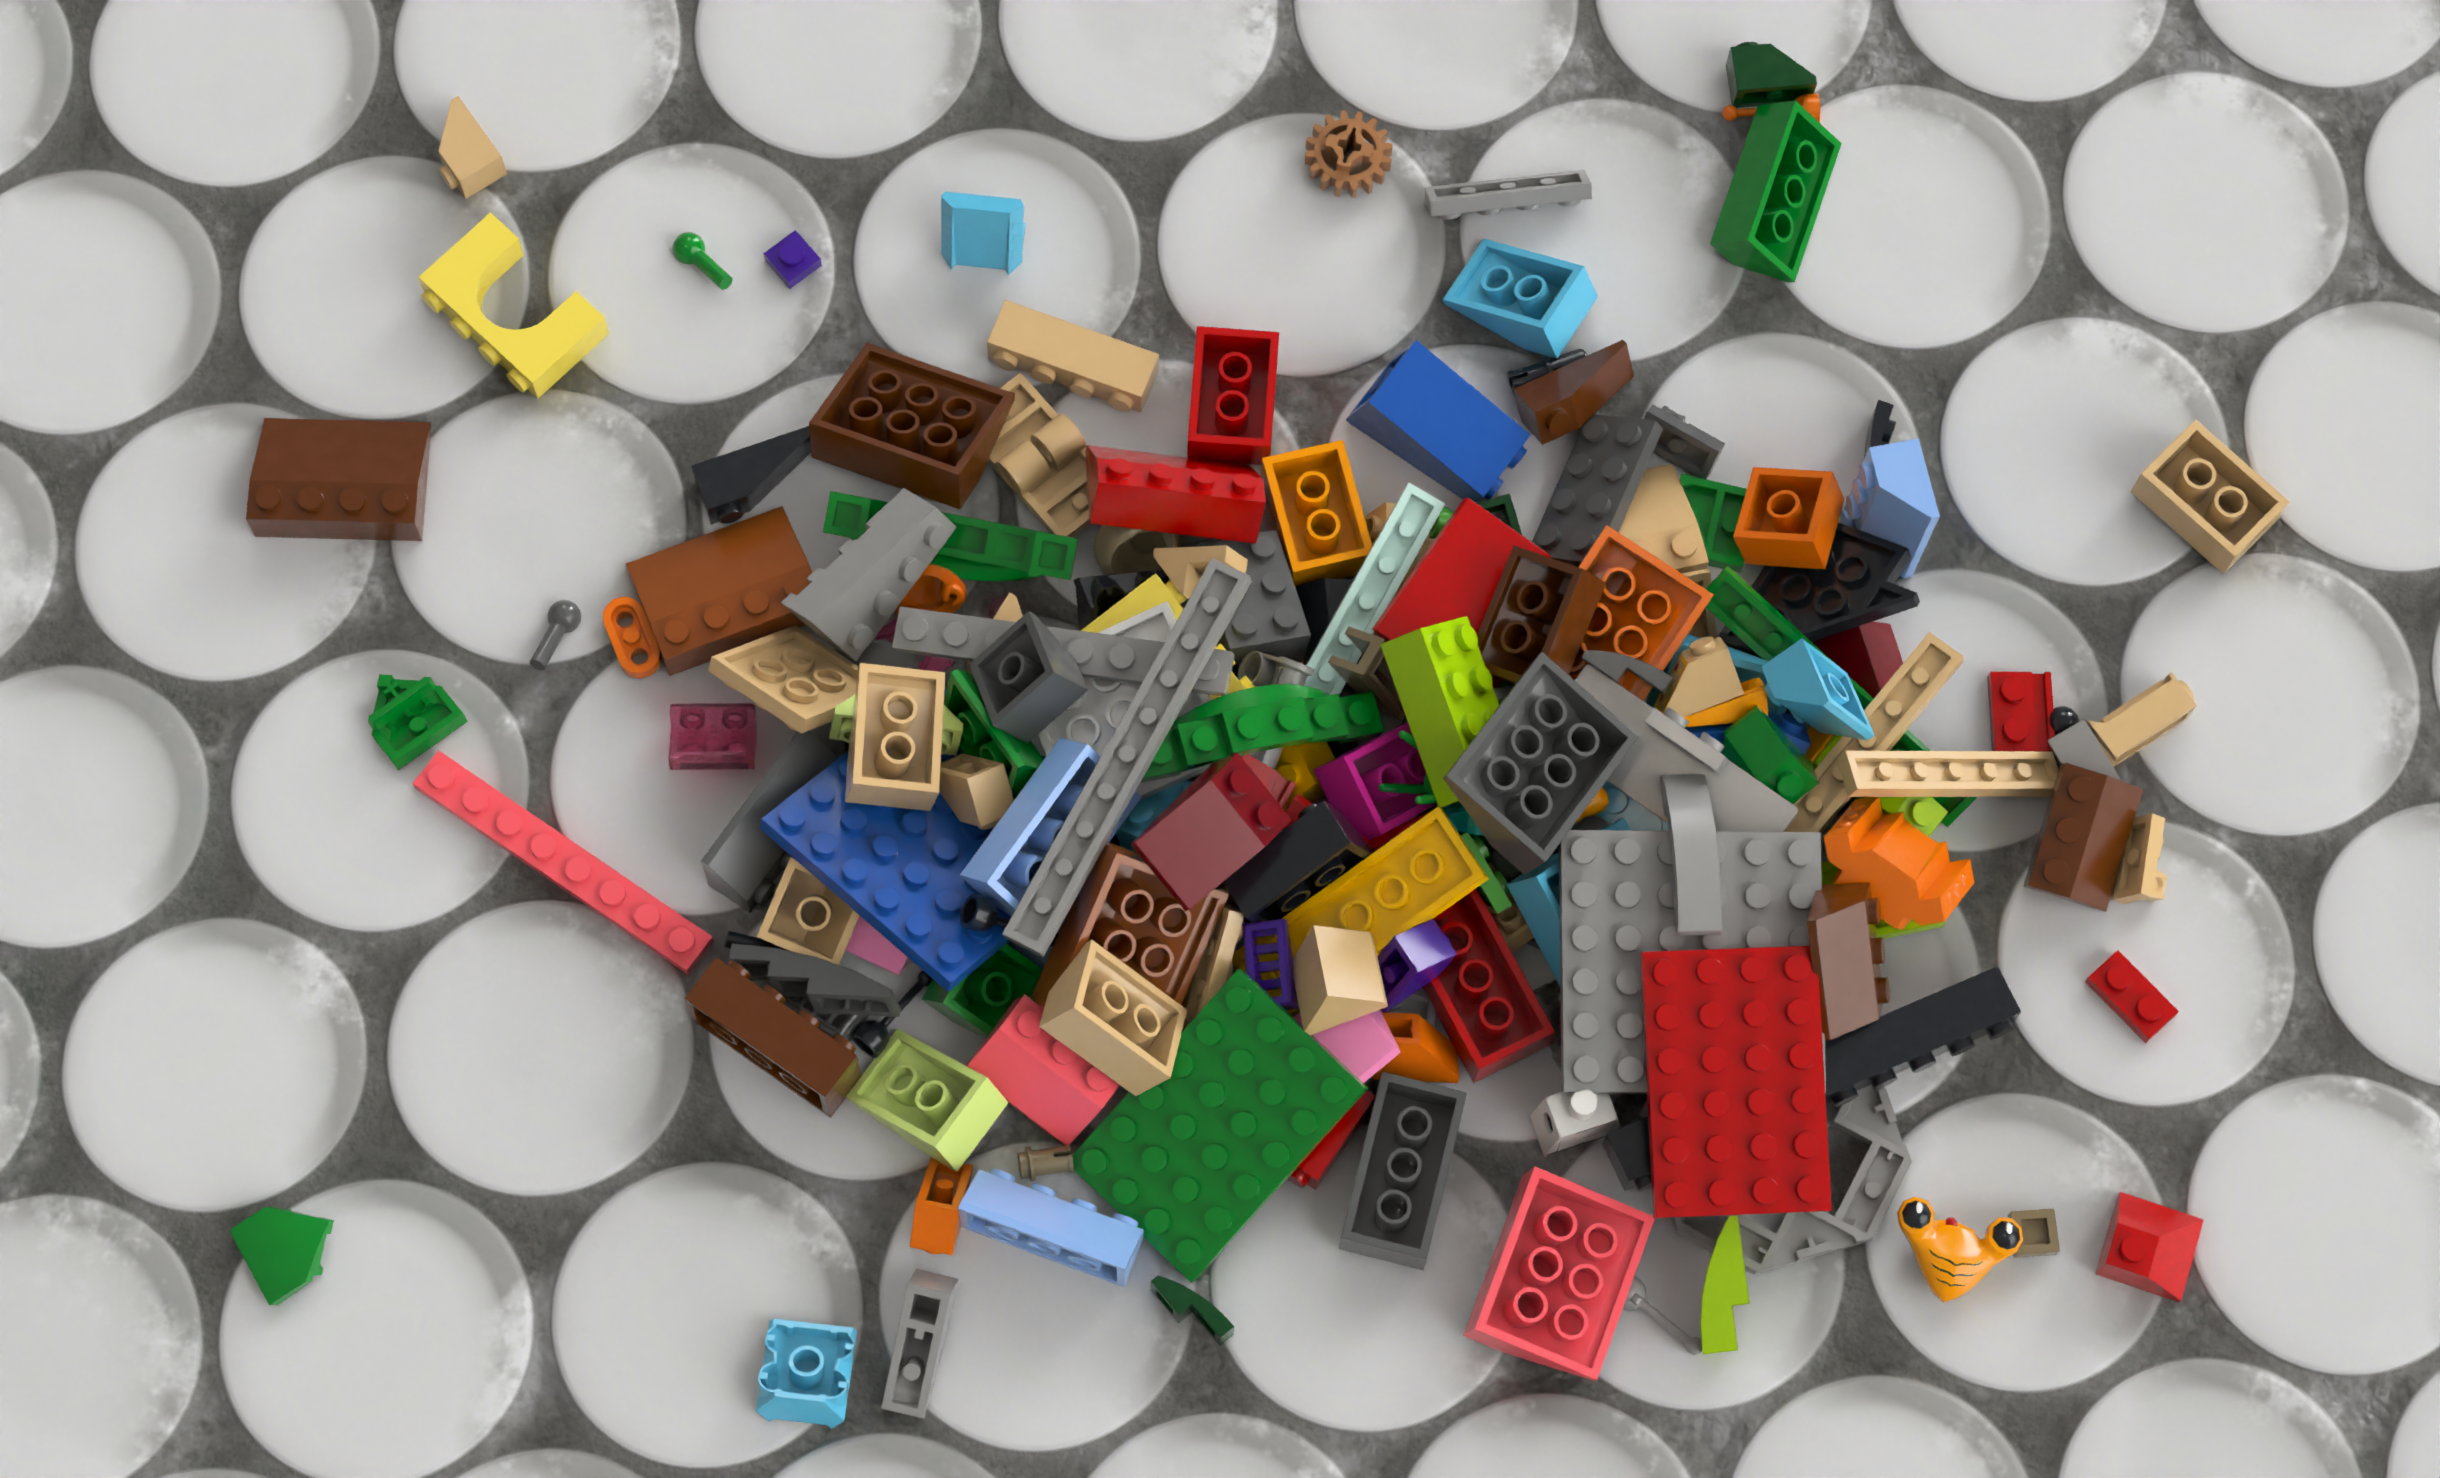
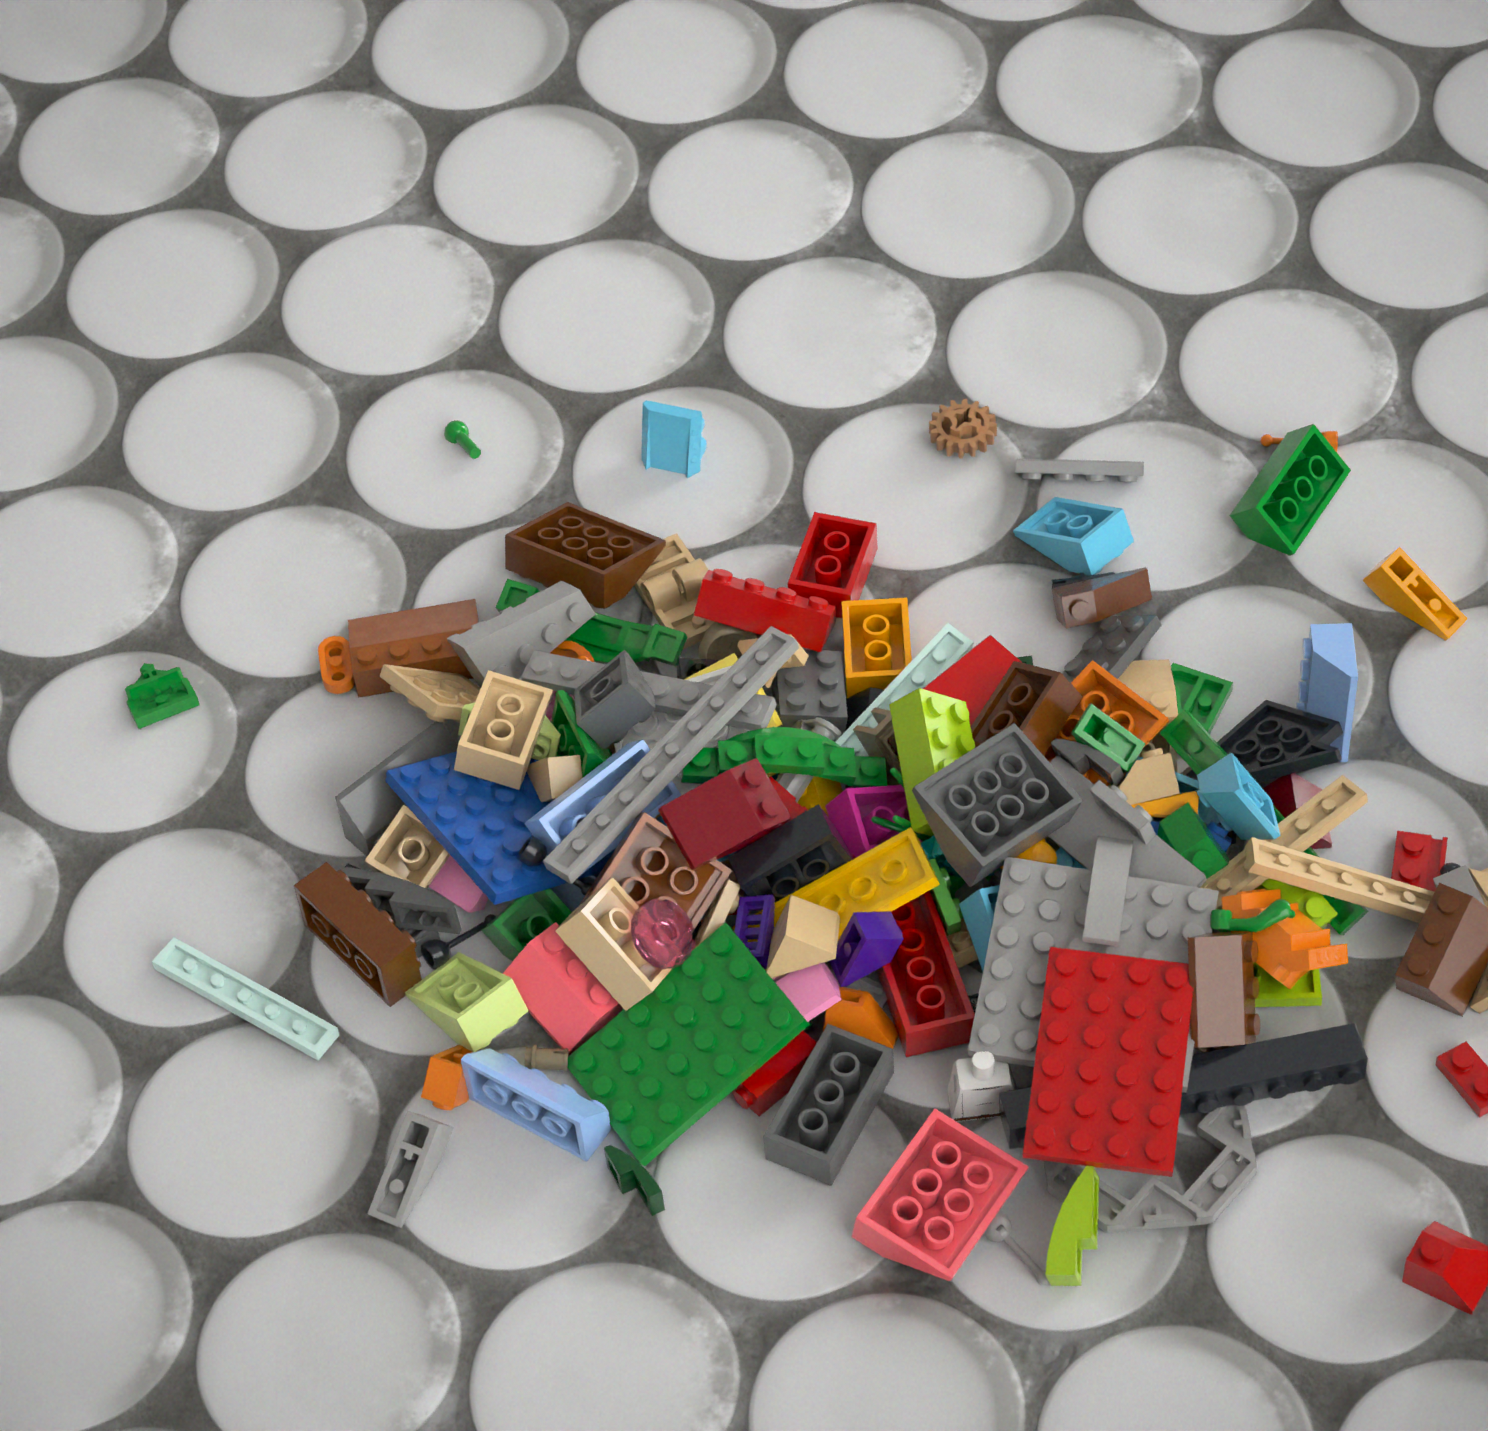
camera: 20 degrees right, 20 degrees down
reddish brown slope [246,418,432,541] -> none
coral plate [412,750,714,975] -> none
light yellow arch [418,212,609,399] -> none
tan slope [438,96,507,199] -> none
dark grey bar [530,600,581,670] -> none
clear pink bracket [668,703,757,770] -> none
black slope [691,426,811,524] -> none
medium azure slope [756,1318,857,1429] -> none
dark purple plate [763,230,822,289] -> none
tan brick [987,300,1159,413] -> none
blue slope [1346,340,1531,502] -> none
dark grey hinge [1644,404,1725,479] -> none
dark green slope [1726,42,1817,108] -> none
orange brick [1733,467,1845,569] -> none
light orange head [1897,1196,2023,1303] -> none
dark tan plate [2008,1208,2060,1258] -> none
none -> light aqua plate [152,937,339,1060]
none -> clear pink tile [631,899,695,970]
none -> slope [1071,704,1146,773]
none -> green piece [1210,899,1295,932]
none -> light orange slope [1362,547,1468,641]

